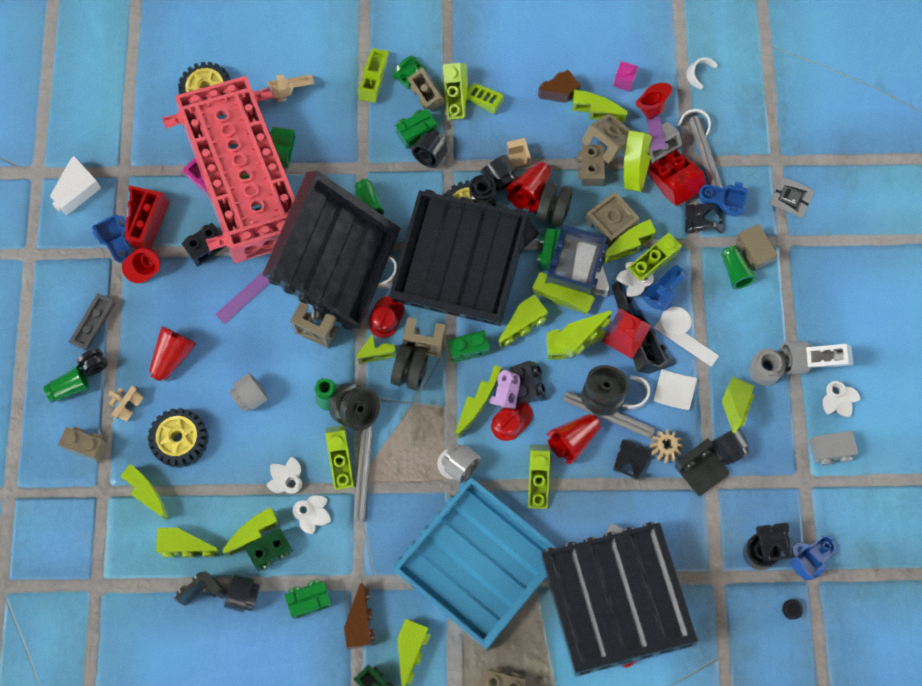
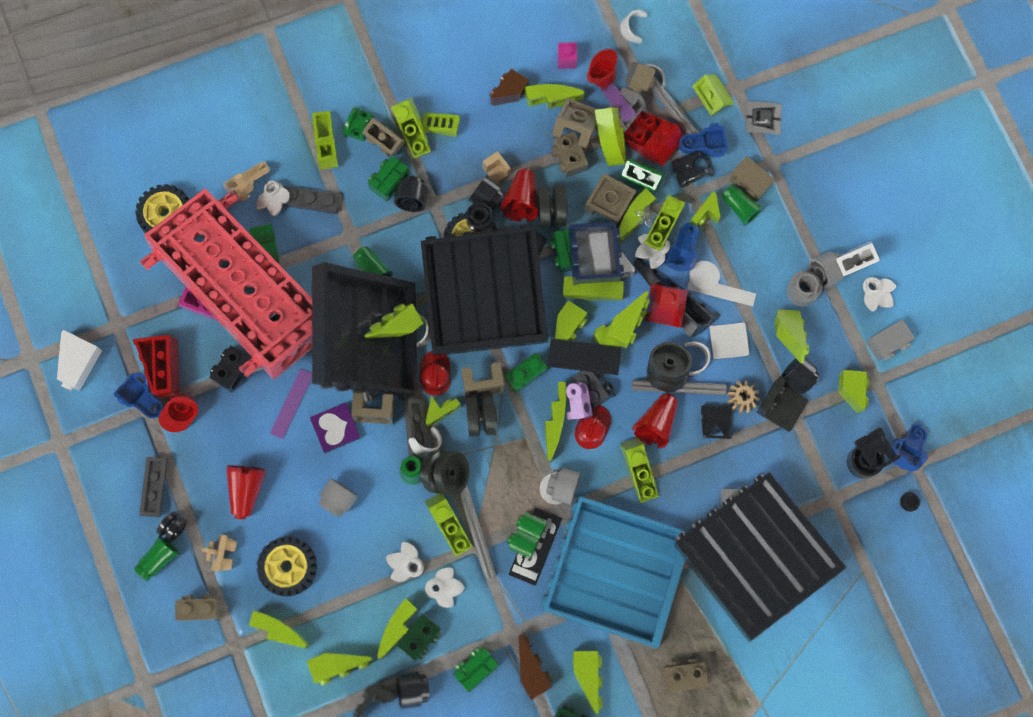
camera: 30 degrees left, 5 degrees up
none -> white plate [256,181,290,216]
none -> dark grey plate [282,186,340,214]
none -> tile [310,402,361,454]
none -> lime slope [364,304,423,338]
none -> dark grey plate [403,399,428,458]
none -> white helmet [409,427,442,459]
none -> green brick [507,512,547,559]
none -> black sticker [508,507,562,586]
none -> black sticker [547,339,621,375]
none -> green brick [621,158,665,192]
none -> dark tan brick [624,62,656,93]
none -> clear plant [635,205,658,227]
none -> lime slope [690,191,720,226]
none -> lime panel [692,74,734,116]
none -> lime slope [838,370,869,413]

